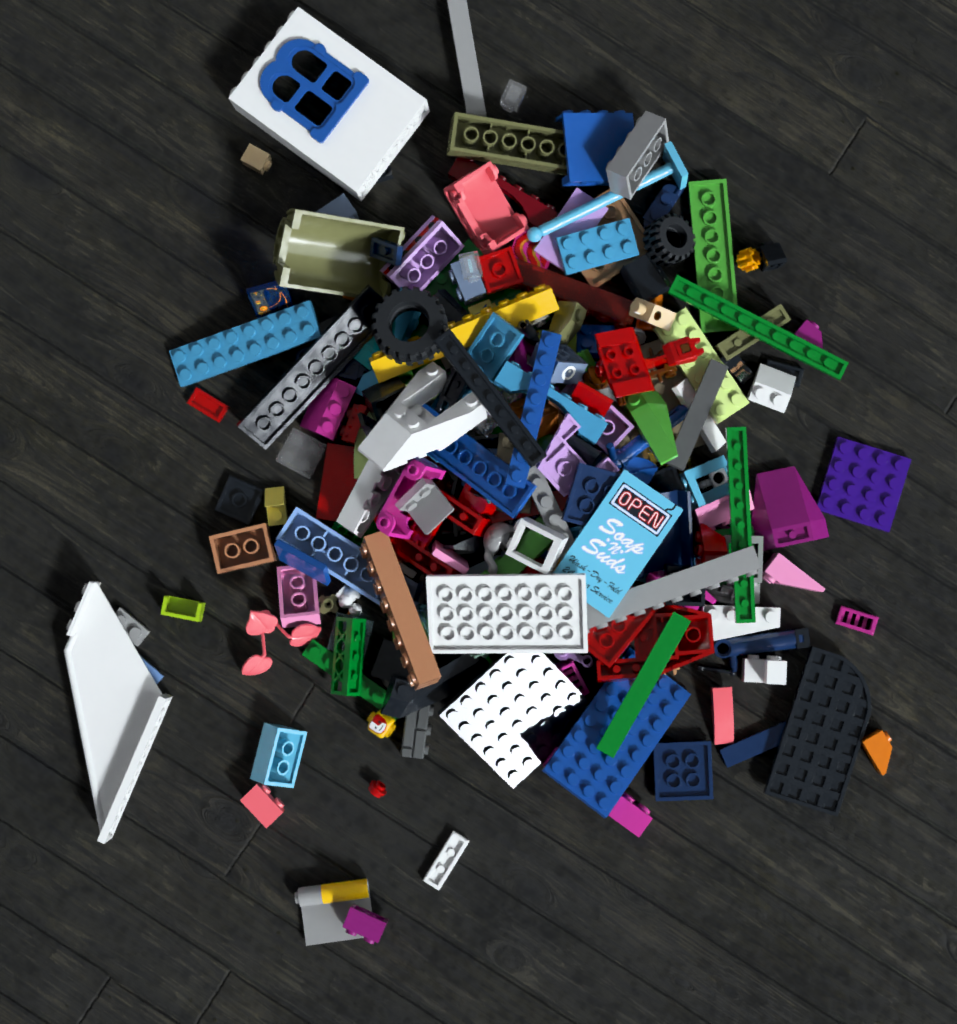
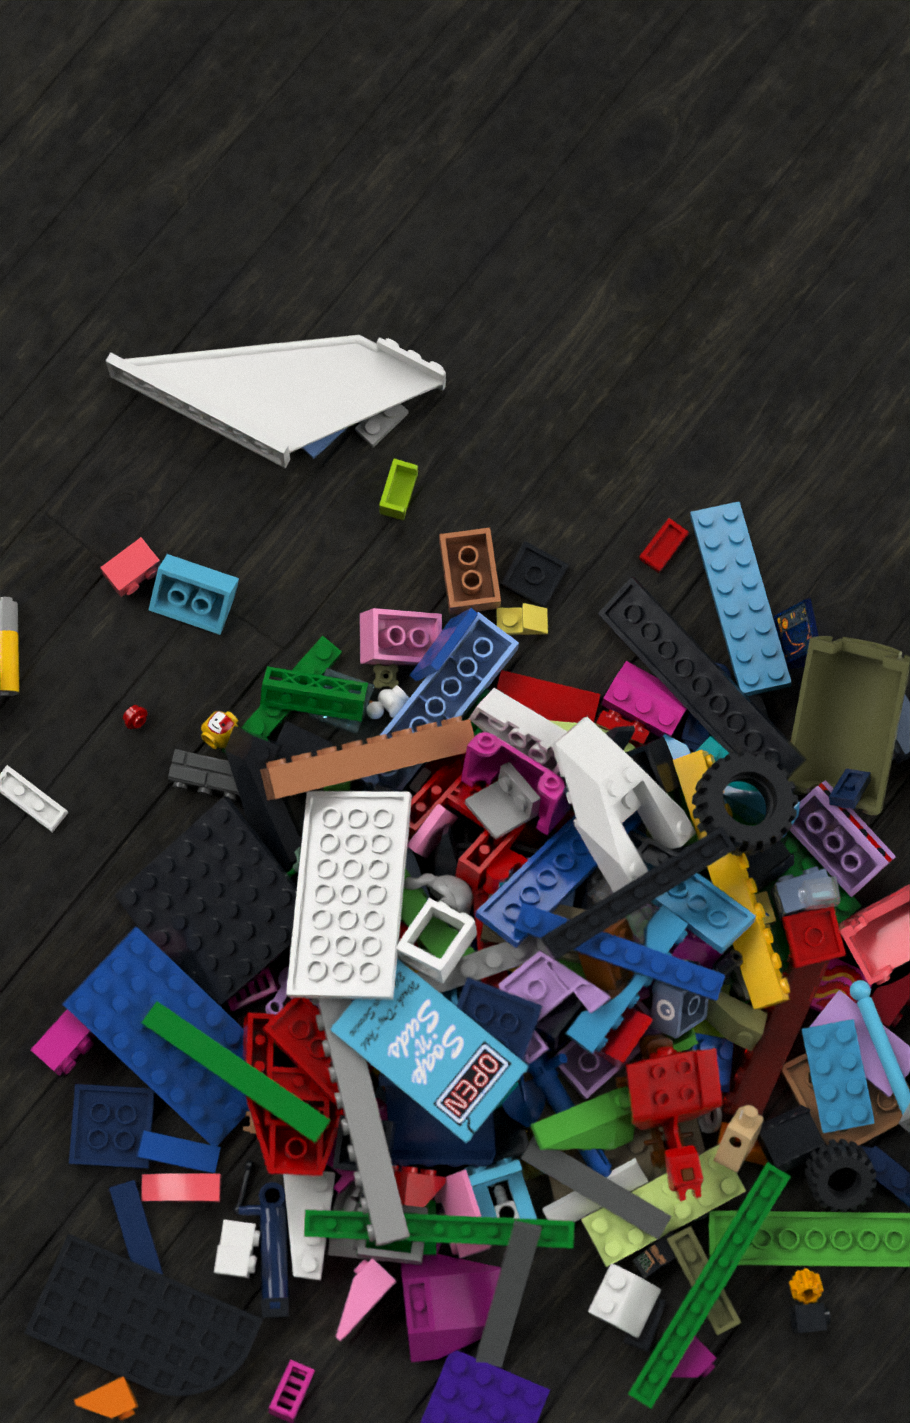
camera: 90 degrees right, 10 degrees down
coral plant [241,610,321,675] -> none
clear plate [276,427,327,479] -> none
none -> blue tile [137,1131,220,1174]
none -> dark grey tile [476,1220,541,1367]

